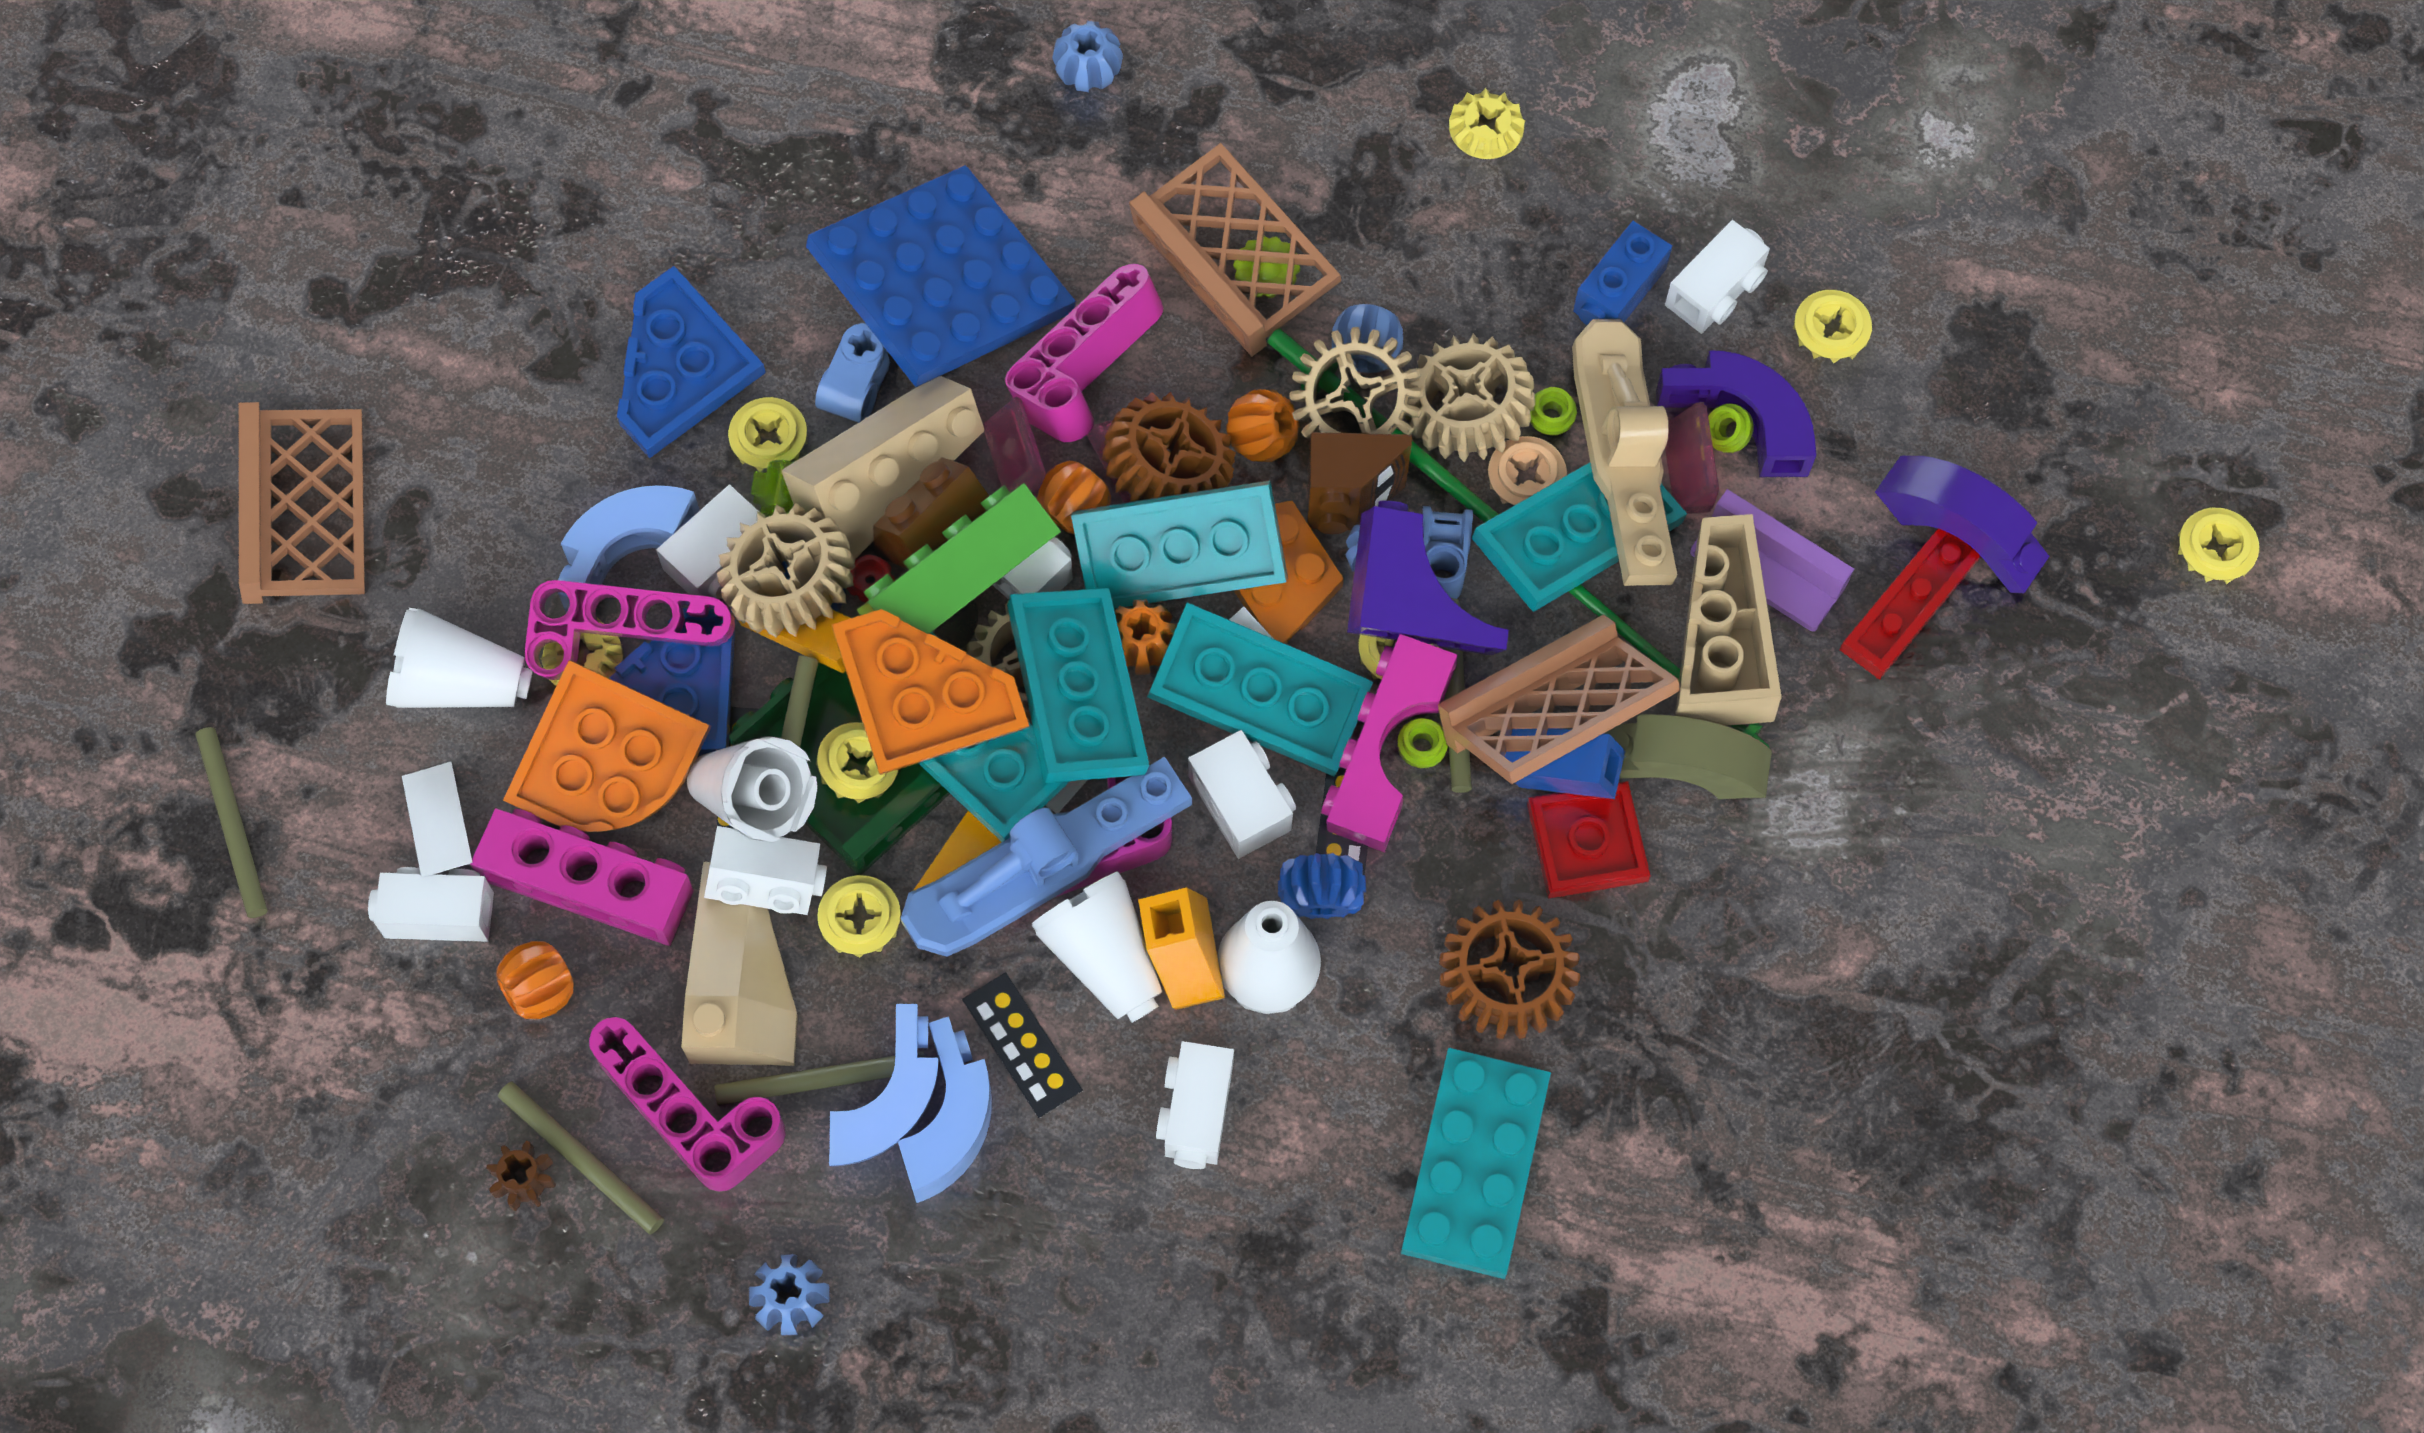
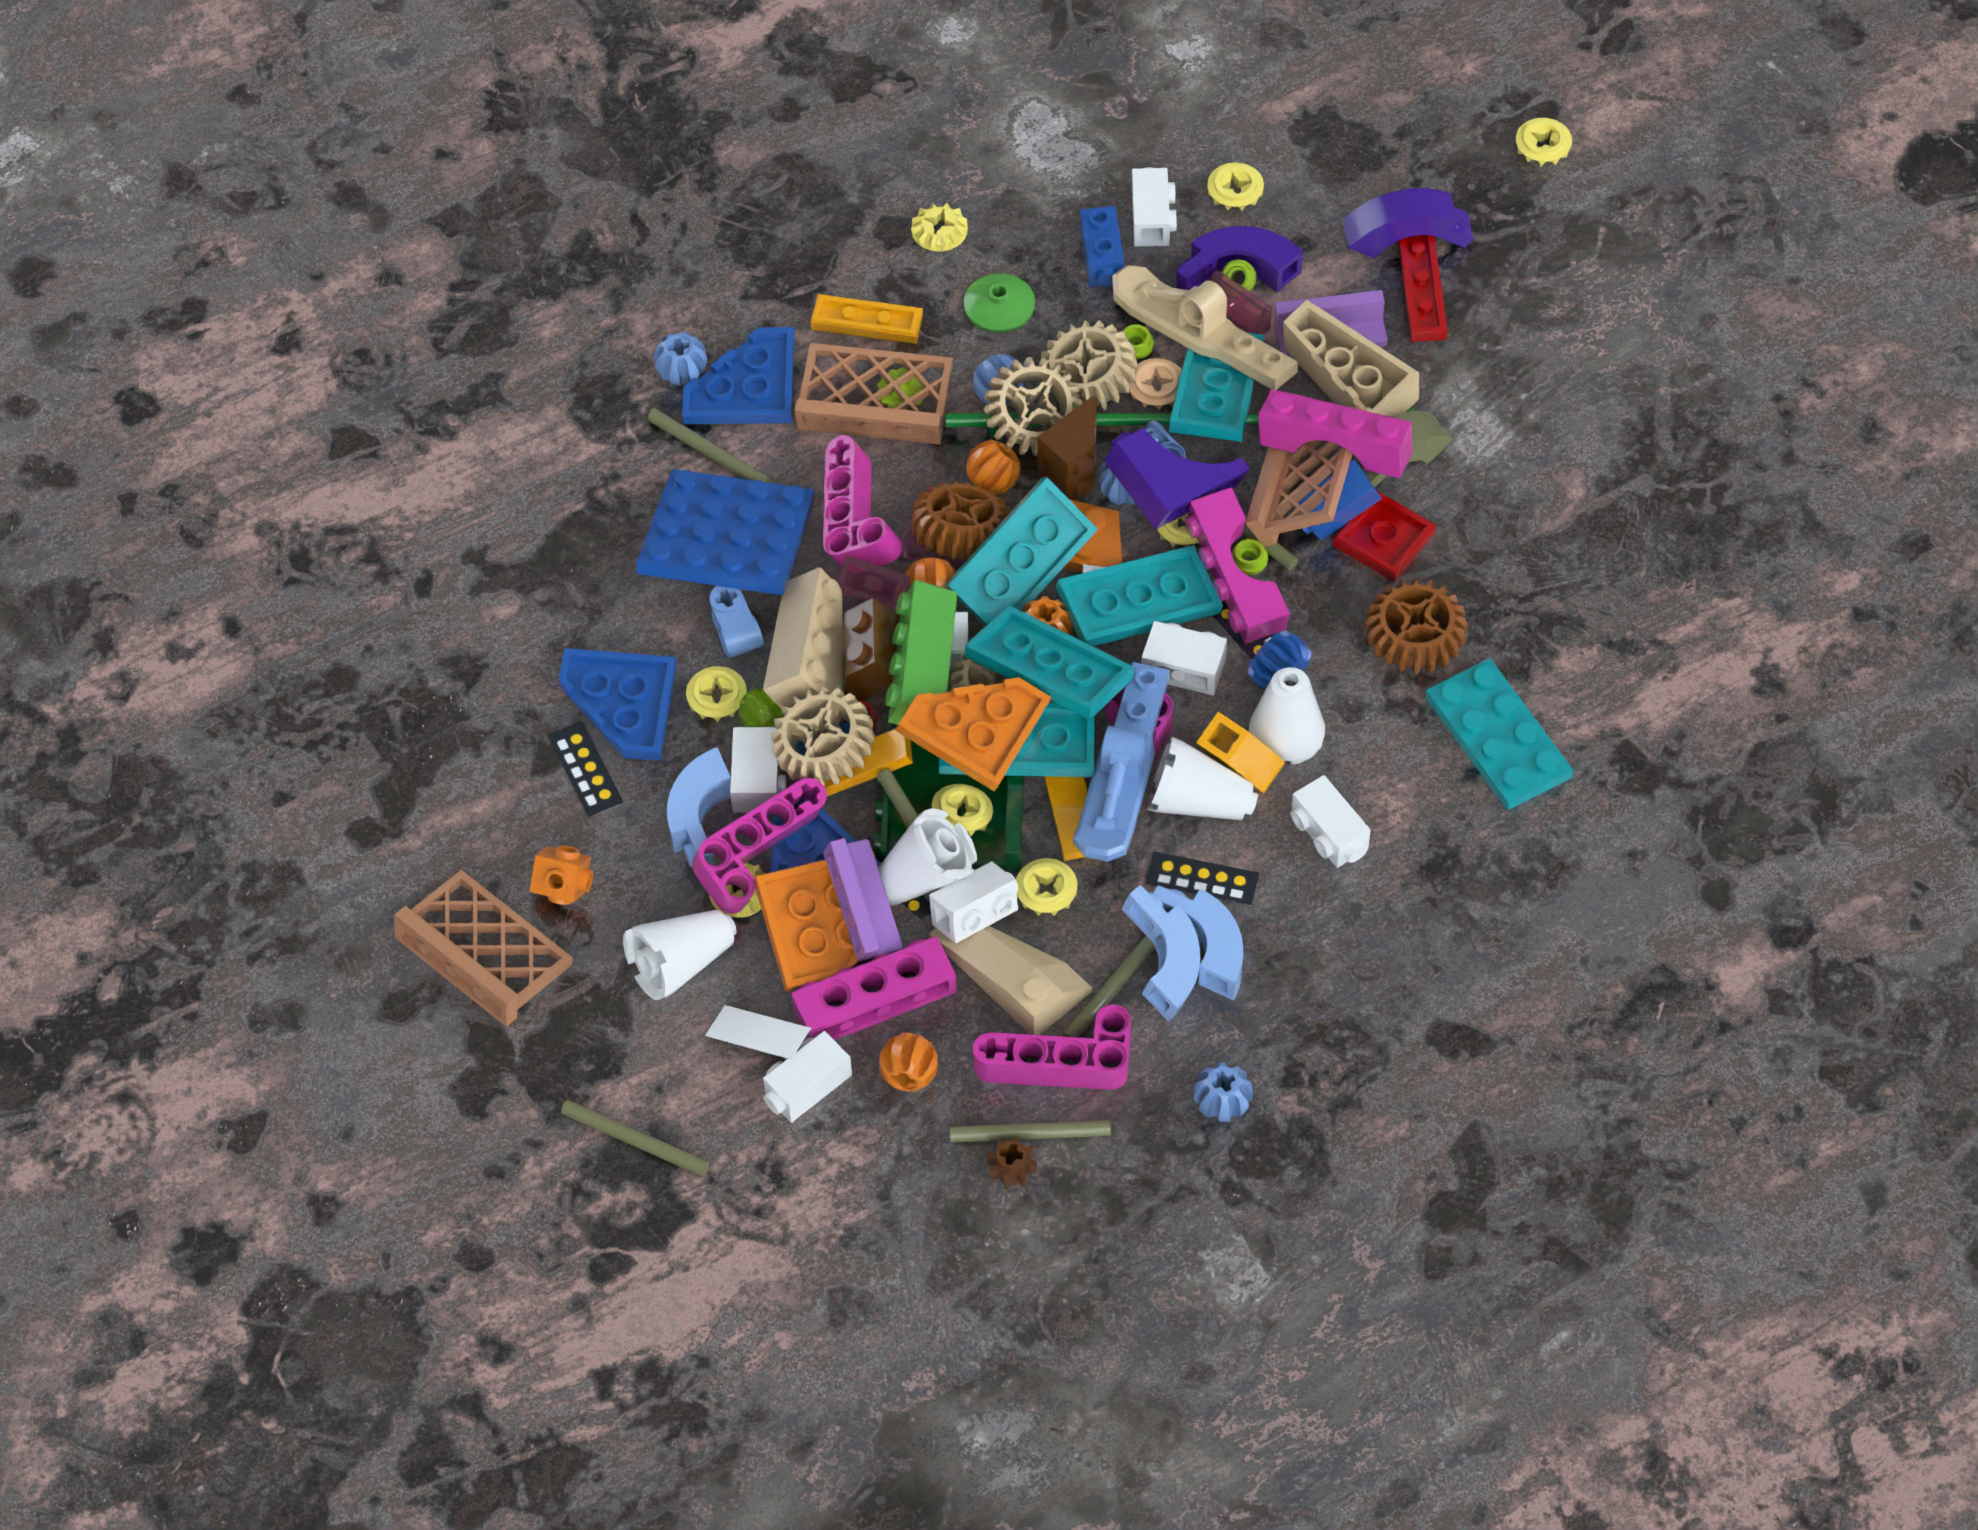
camera: 40 degrees left, 10 degrees down
none -> orange brick [529,846,594,905]
none -> black sticker [547,721,624,817]
none -> olive bar [647,408,770,483]
none -> blue plate [682,327,795,424]
none -> light orange tile [811,294,923,344]
none -> medium lavender panel [823,838,903,962]
none -> bright green dish [964,273,1035,333]
none -> dark pink arch [1258,389,1413,478]

